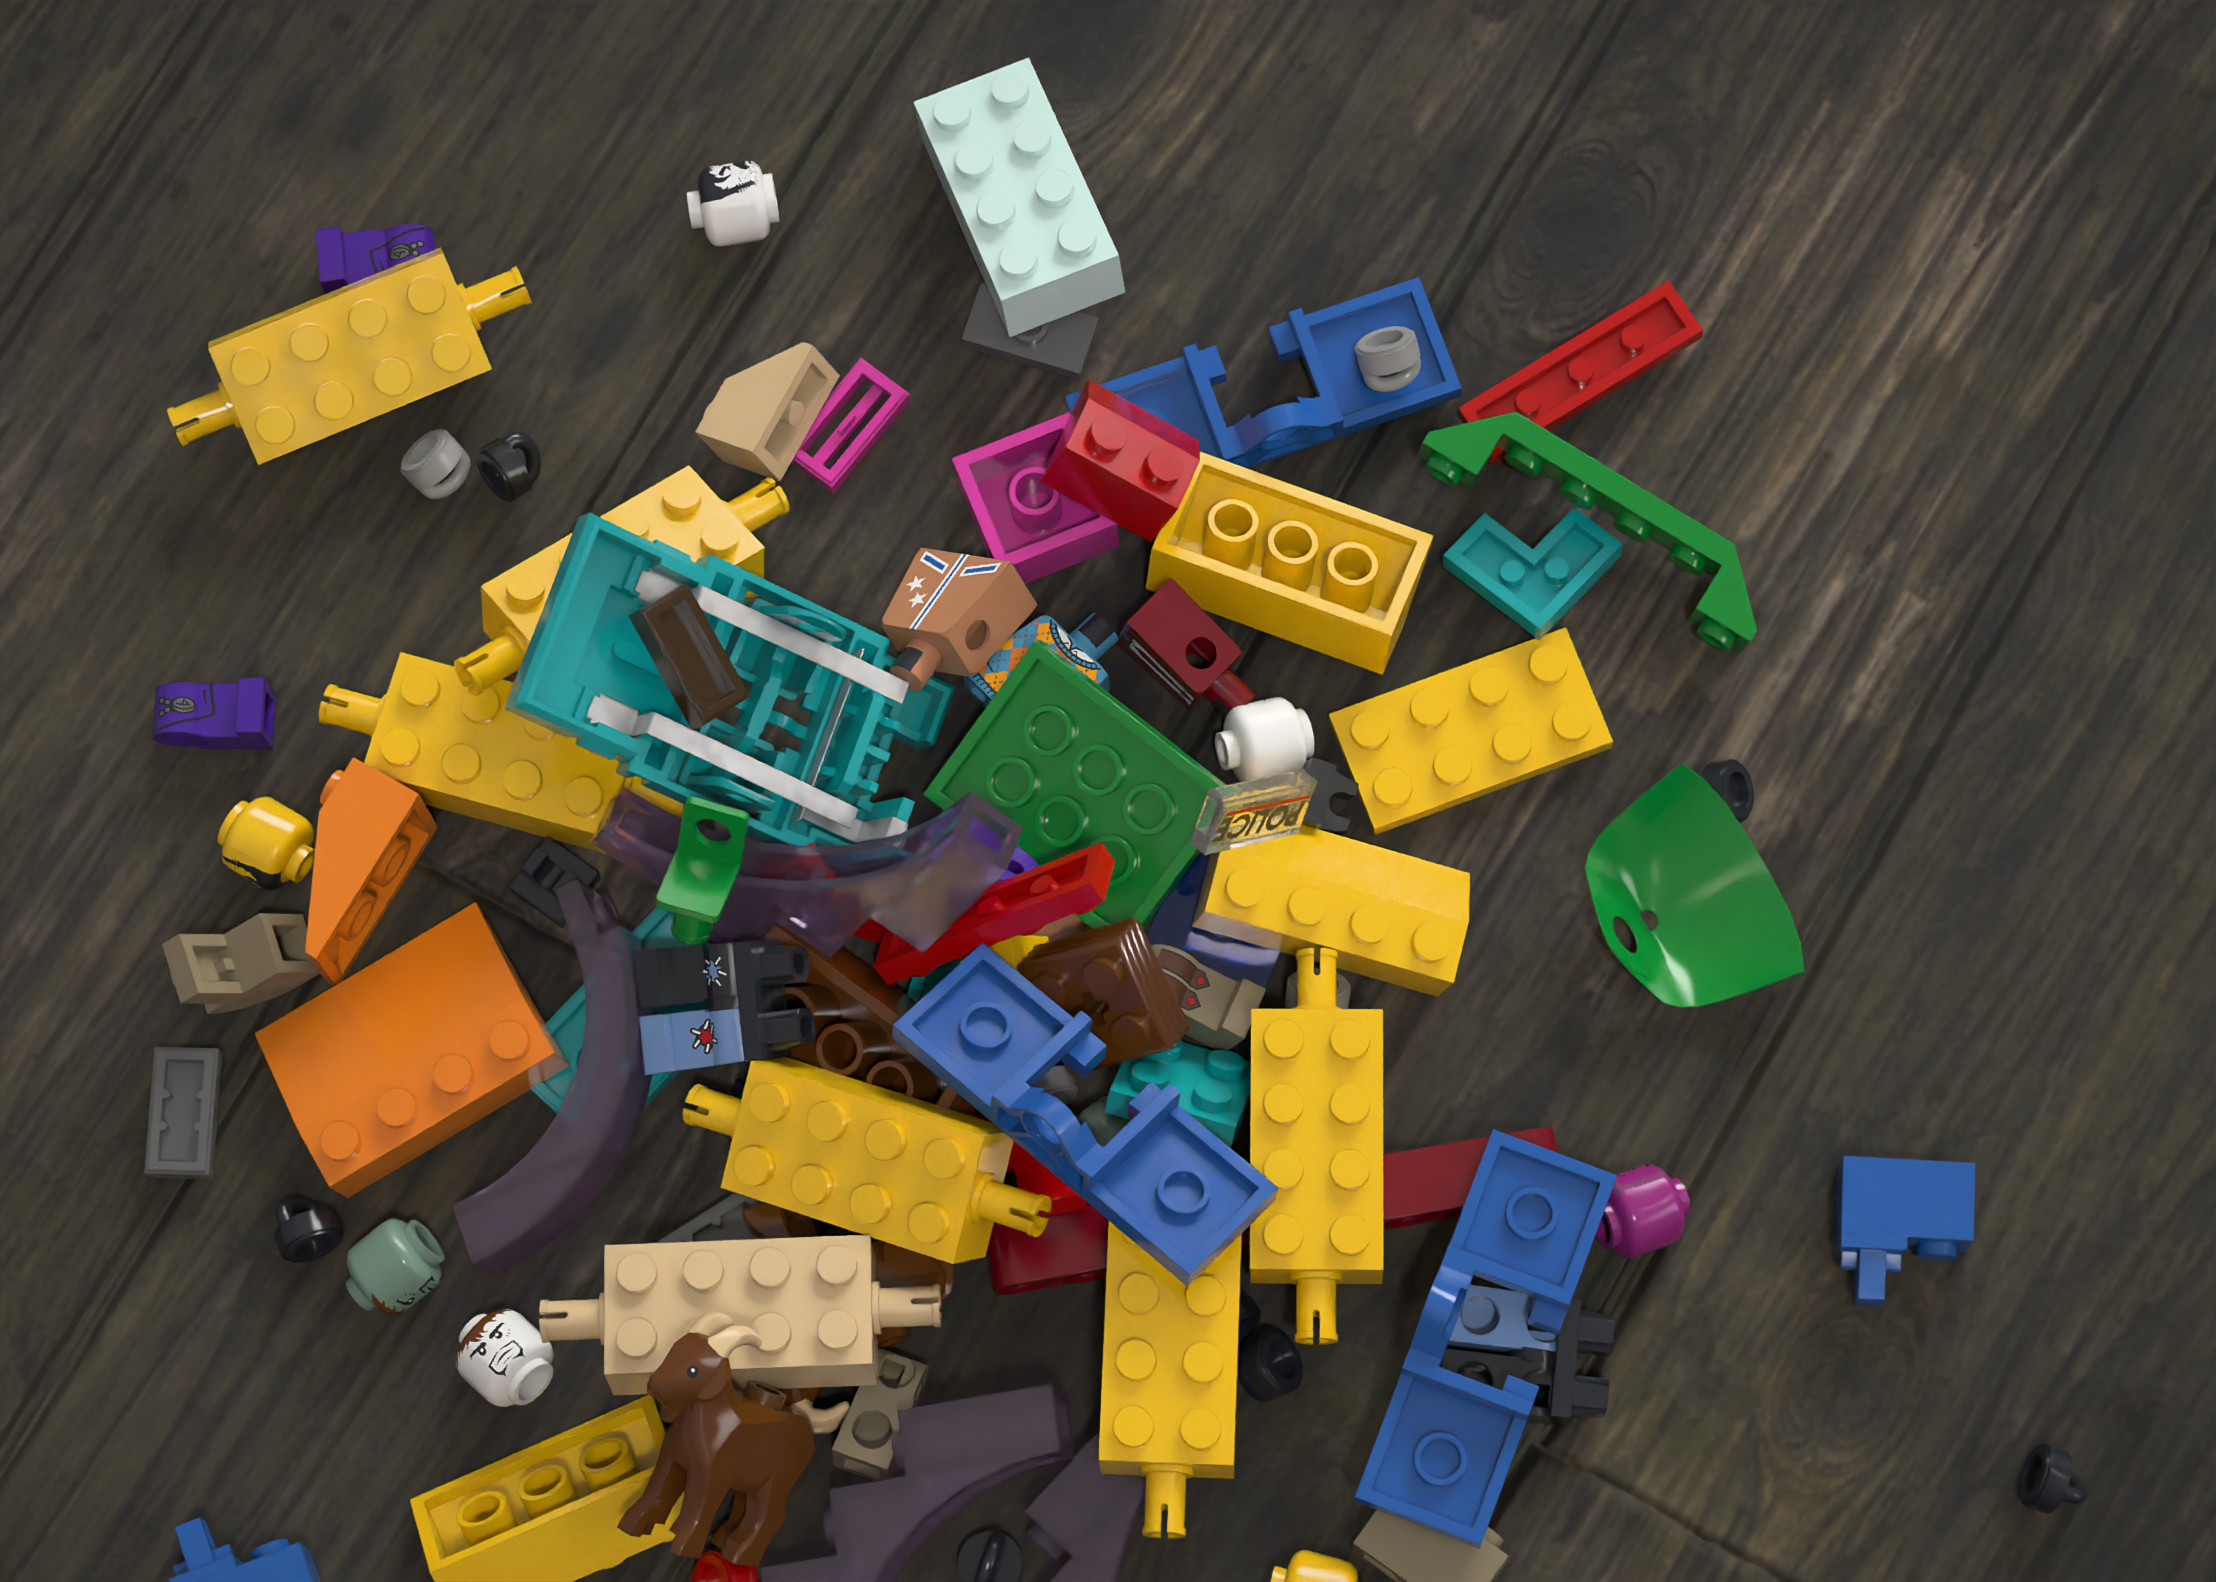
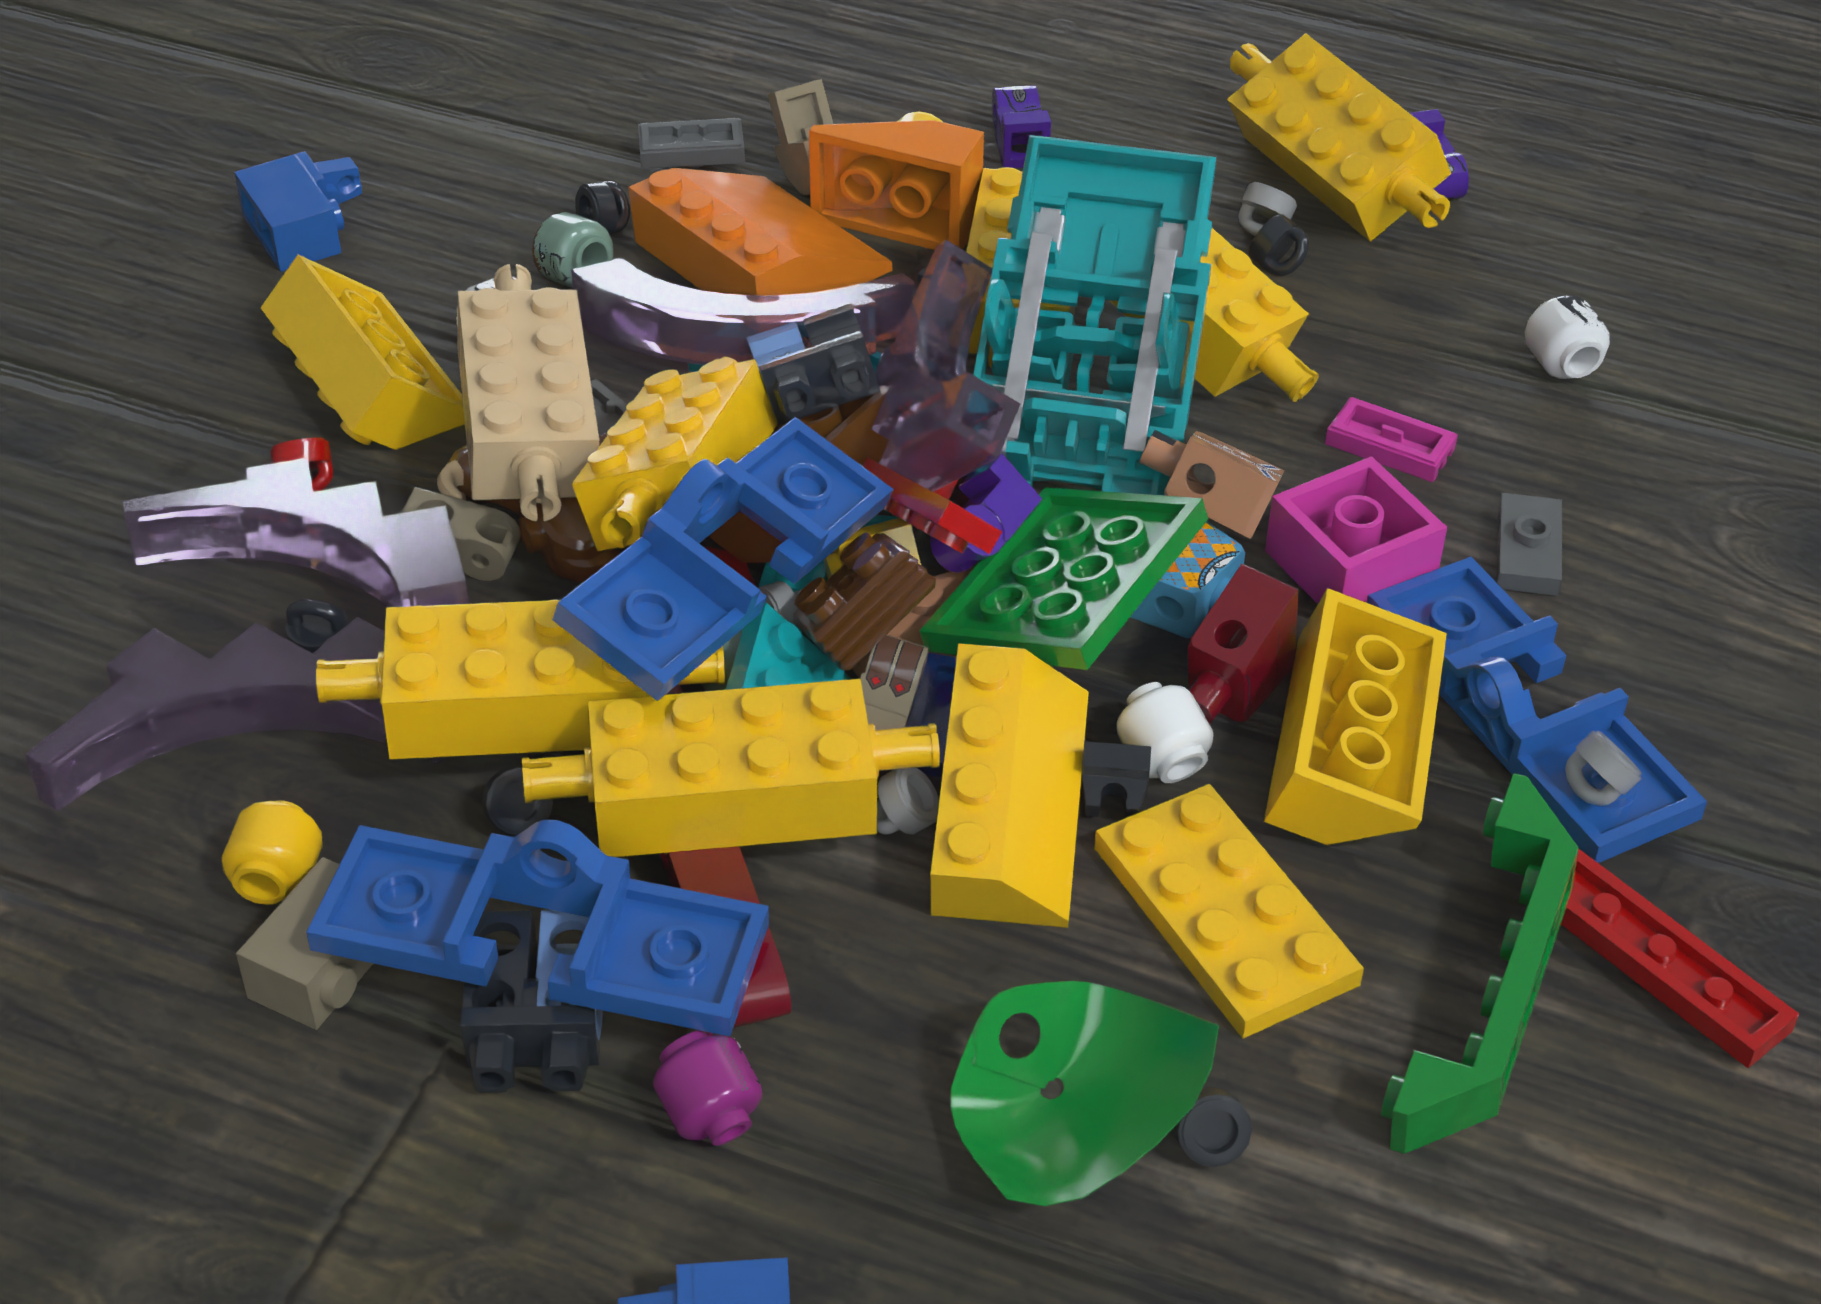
camera: 75 degrees right, 30 degrees down
reddish brown animal [617,1312,815,1567] -> none
dark brown tile [628,583,750,730] -> none
green bracket [656,796,750,945] -> none
tan slope [695,342,840,481] -> none
light aqua brick [913,58,1125,337] -> none
red slope [1040,379,1200,542] -> none
clear tile [1191,769,1317,855] -> none
teal plate [1443,507,1622,641] -> none

